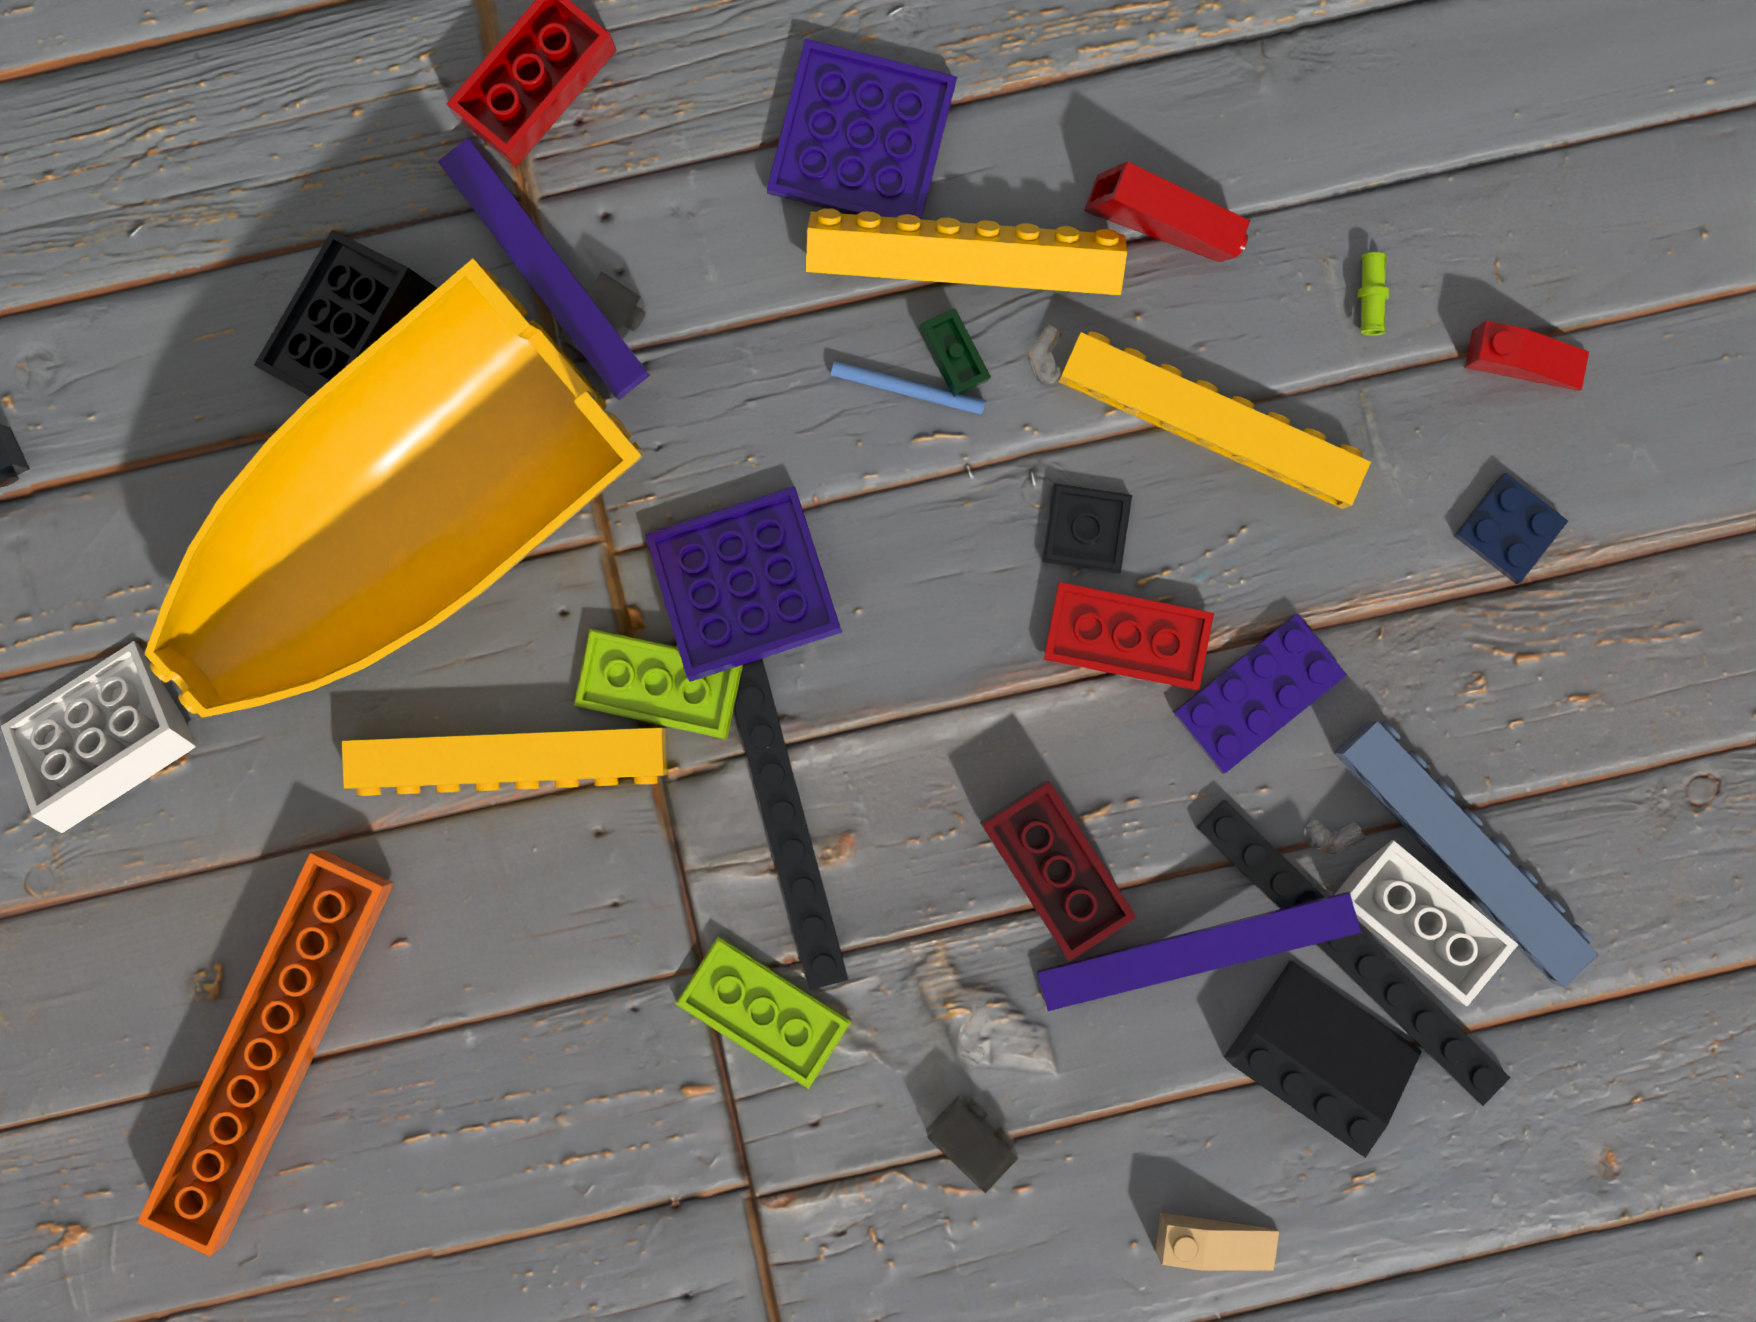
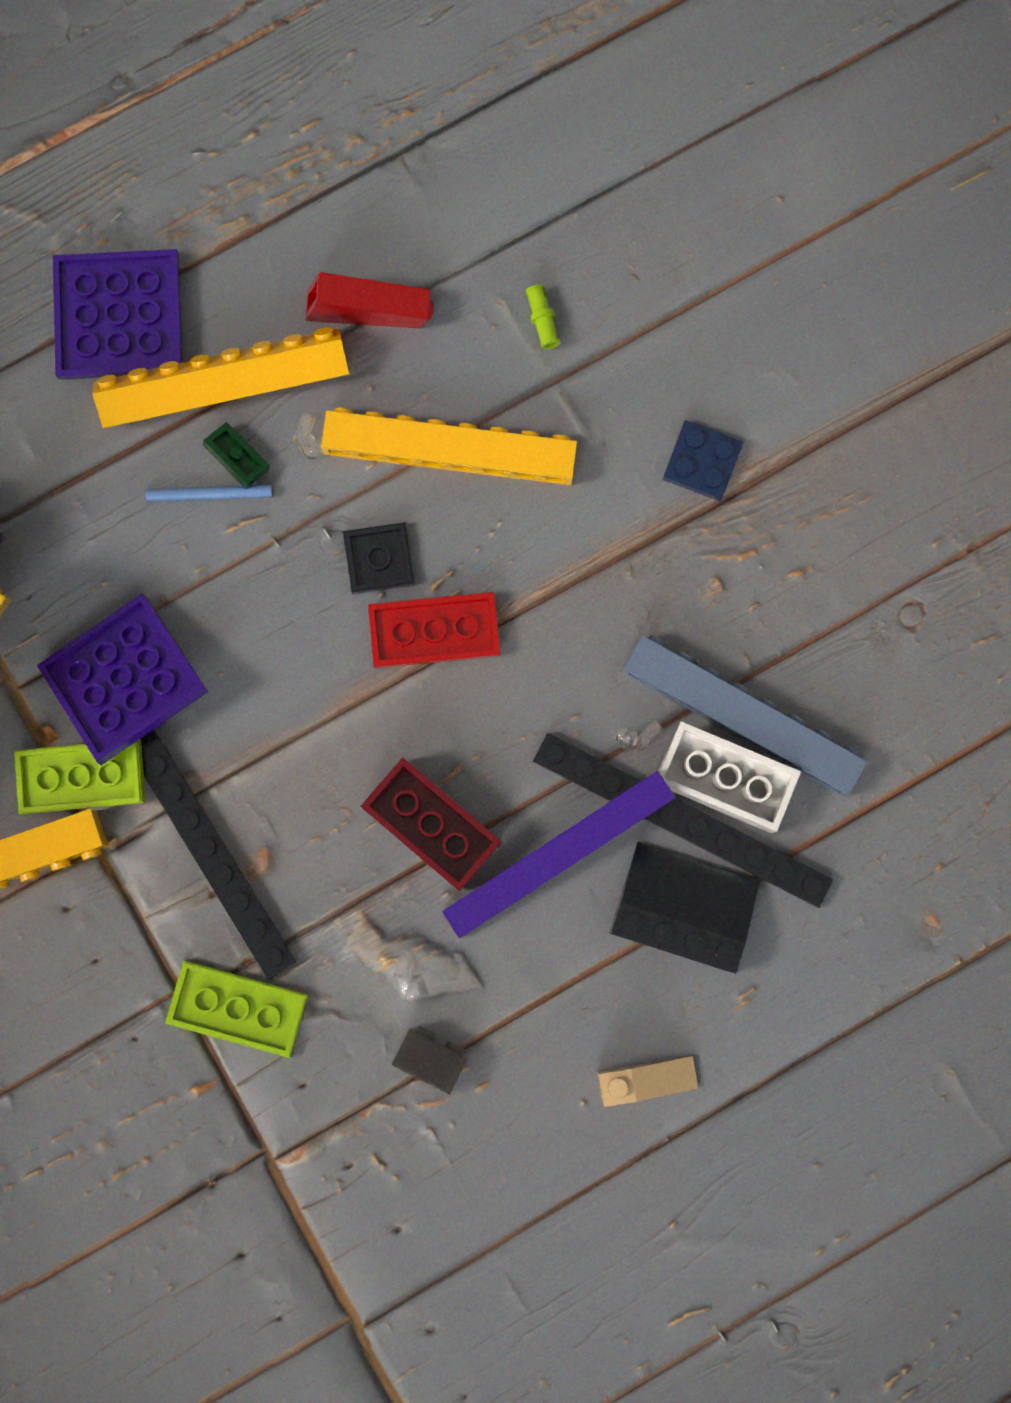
camera: 15 degrees left, 5 degrees down
dark purple plate [1173,614,1347,774] -> none
red slope [1465,321,1589,391] -> none

